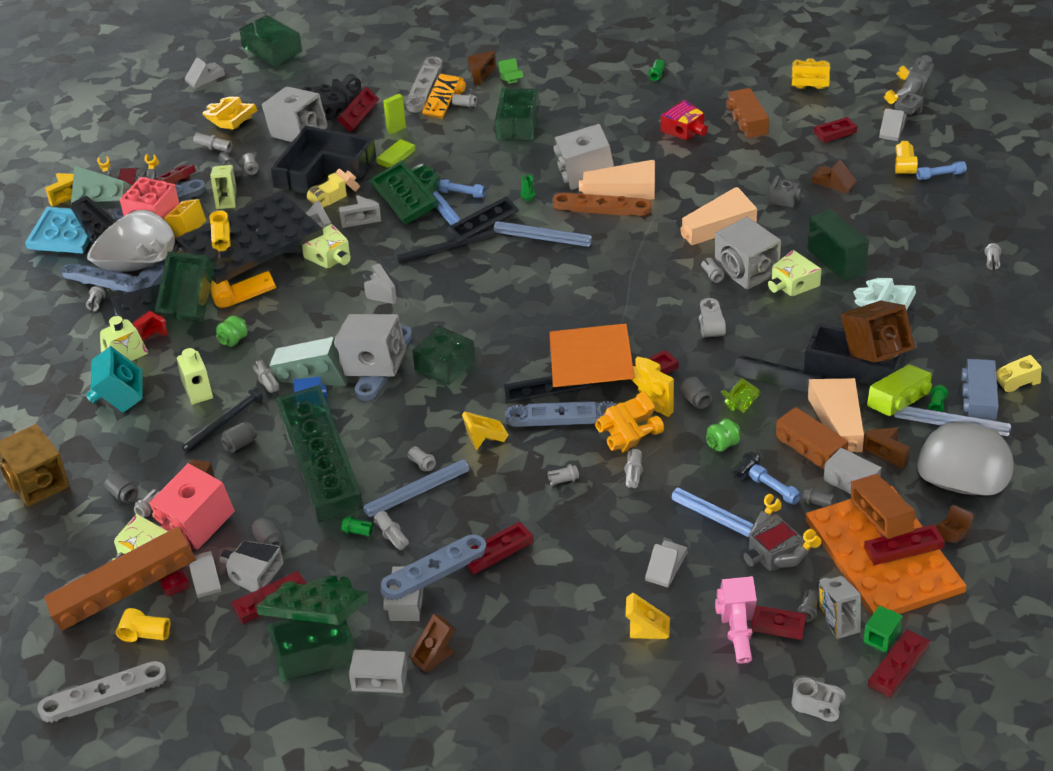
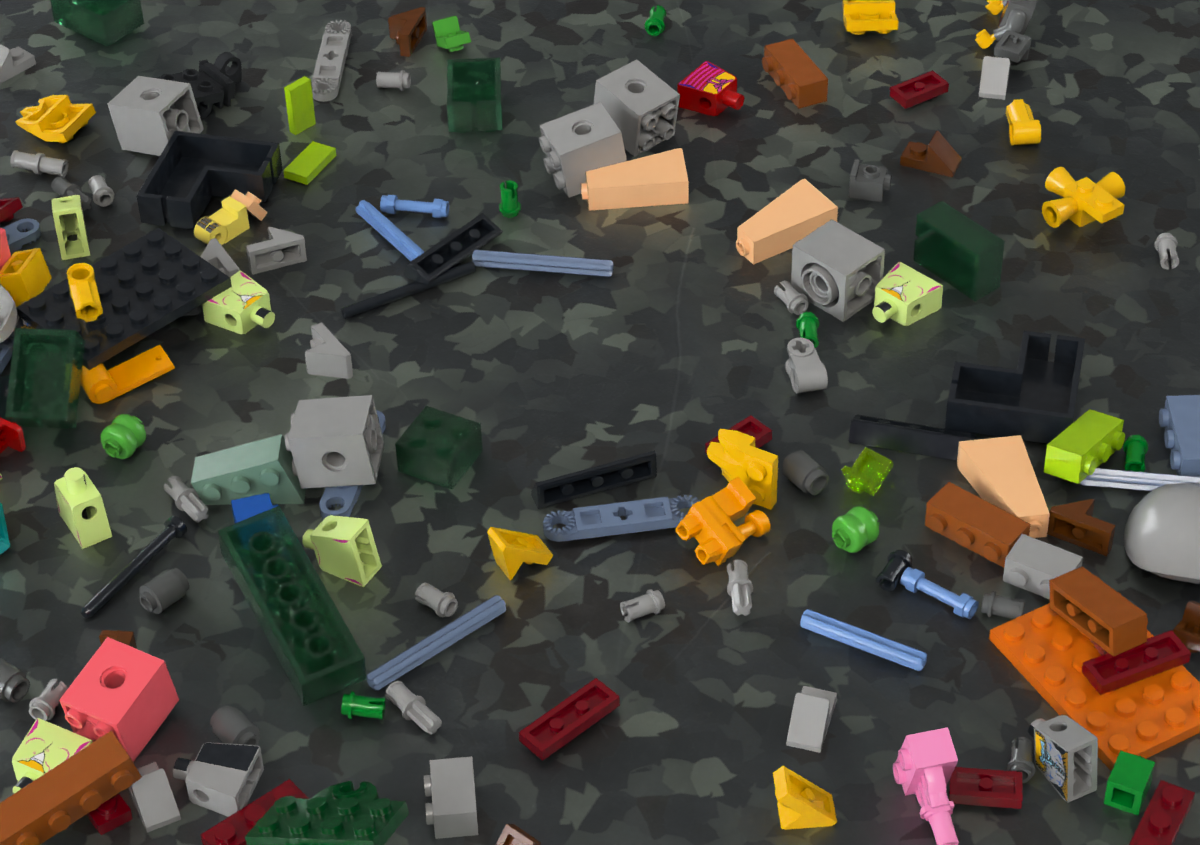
camera: 10 degrees left, 0 degrees up
dark red plate [337,86,379,132] -> none
dark green plate [369,161,440,225] -> none
sand blue piece [381,535,486,601] -> none
light orange door [422,74,466,118] -> none
orange sticker [550,323,635,387] -> none
dark orange piece [553,193,651,217] -> none
torso [744,494,821,571] -> none
reddish brown brick [841,300,915,362] -> none
light aqua plate [853,278,916,311] -> none
medium blue bar [917,161,966,180] -> none
none -> yellowish green torso [302,515,382,587]
none -> light grey brick [593,59,680,157]
none -> green pin [796,312,820,348]
none -> yellow brick [1042,167,1125,228]

